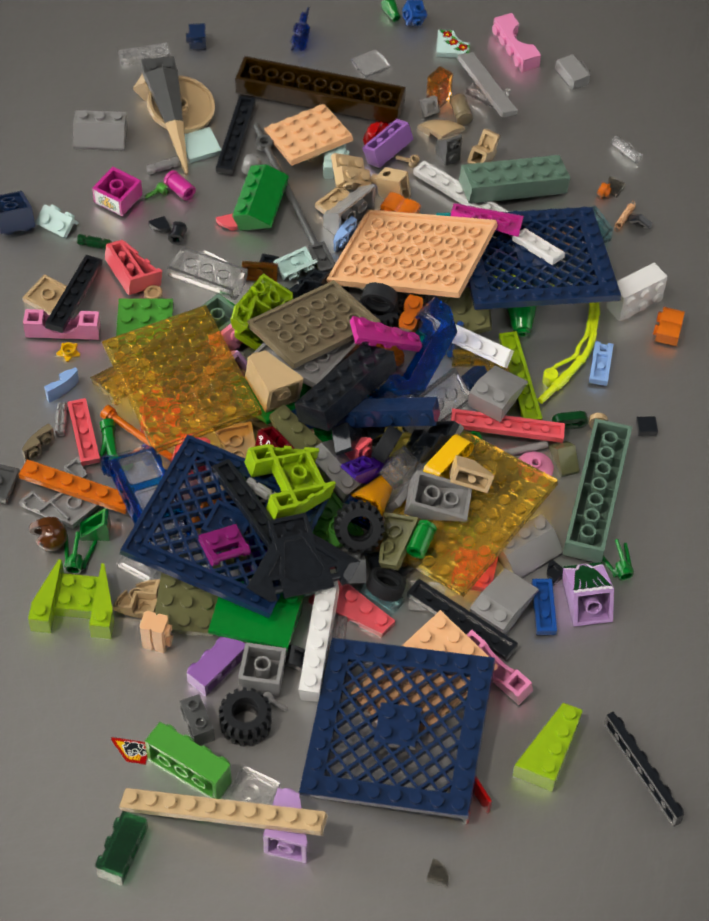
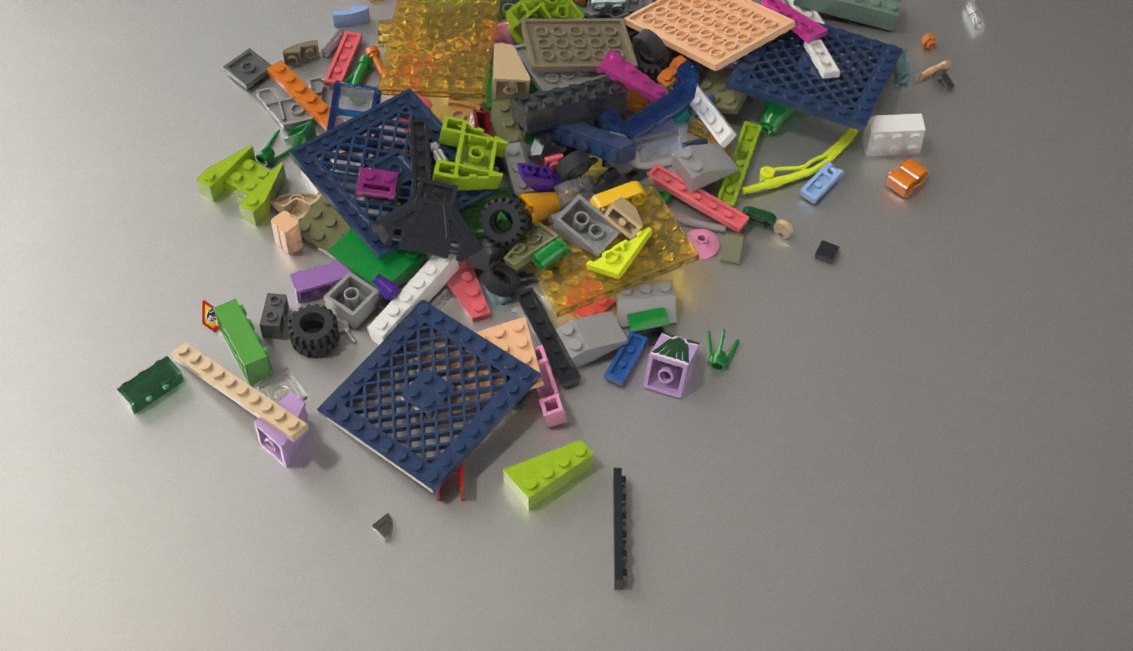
camera: 30 degrees right, 0 degrees up
reddish brown helmet [29,517,67,551] -> none
sand green brick [563,418,632,563] -> none
clear smoke tile [608,176,625,198] -> none
none -> dark purple cone [372,274,401,301]
none -> neon yellow wing [586,227,652,279]
none -> green slope [627,307,670,332]

